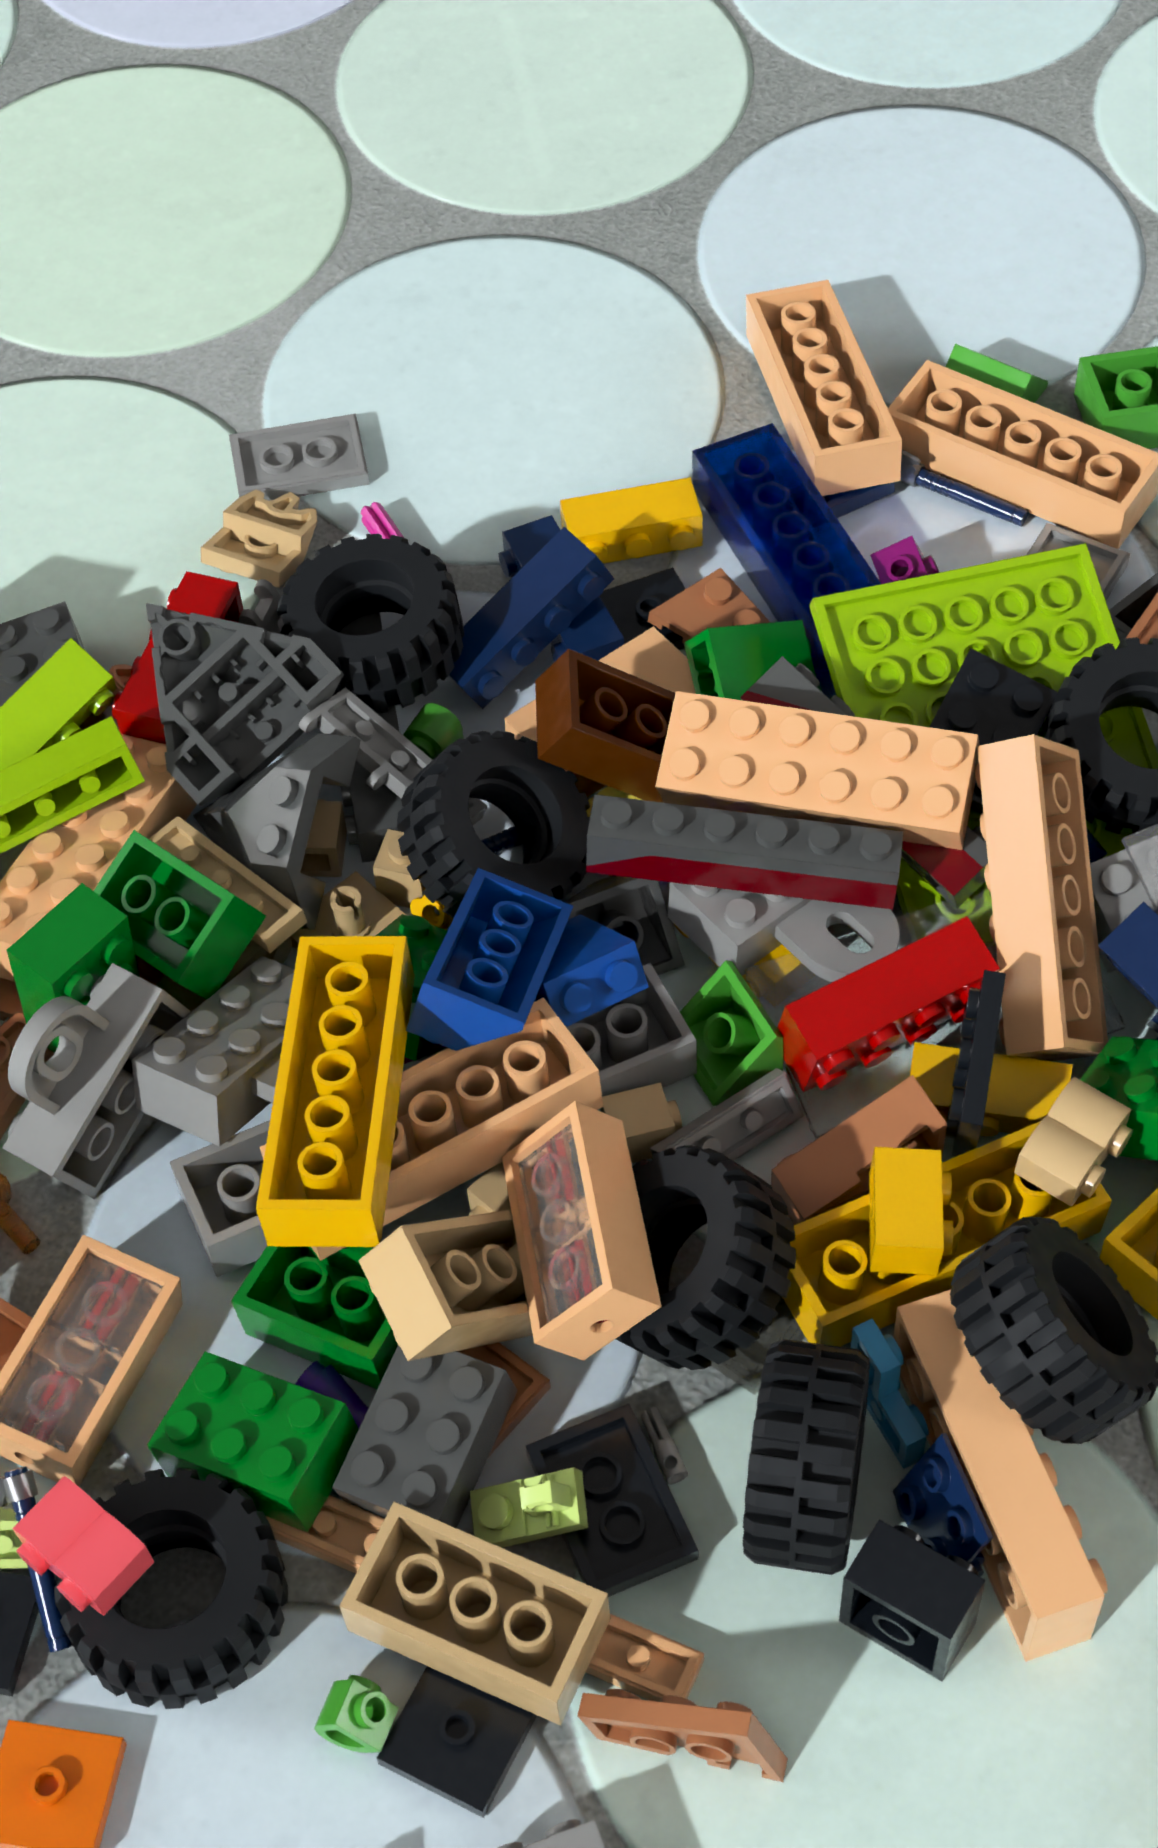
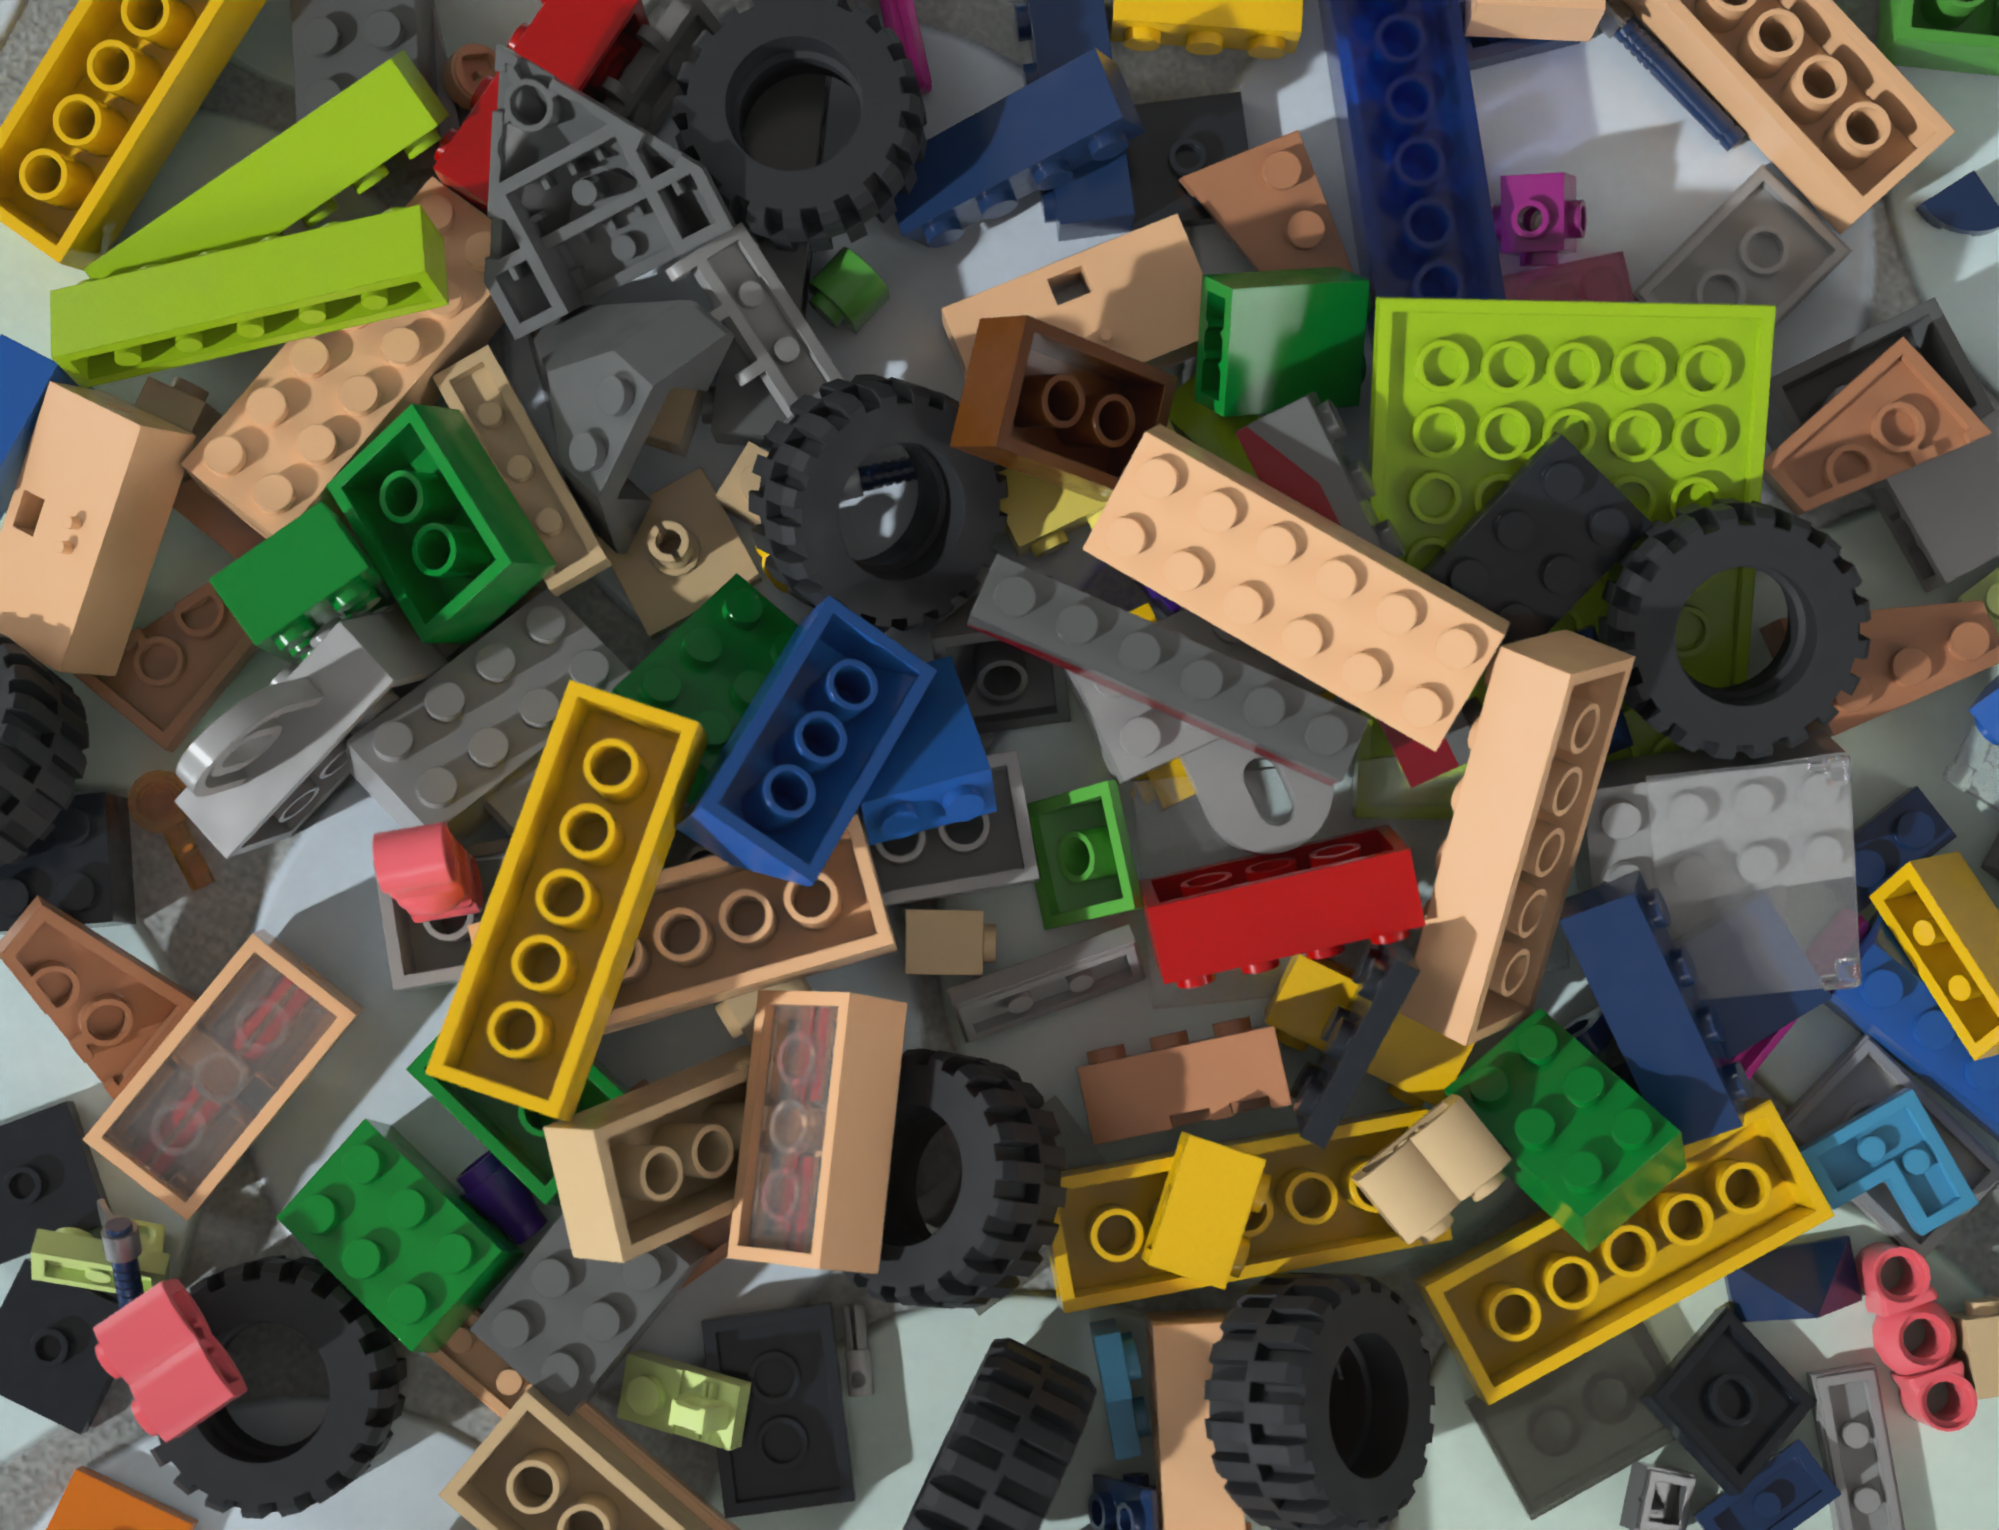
camera: 10 degrees right, 30 degrees up
none -> coral piece [372,822,484,923]

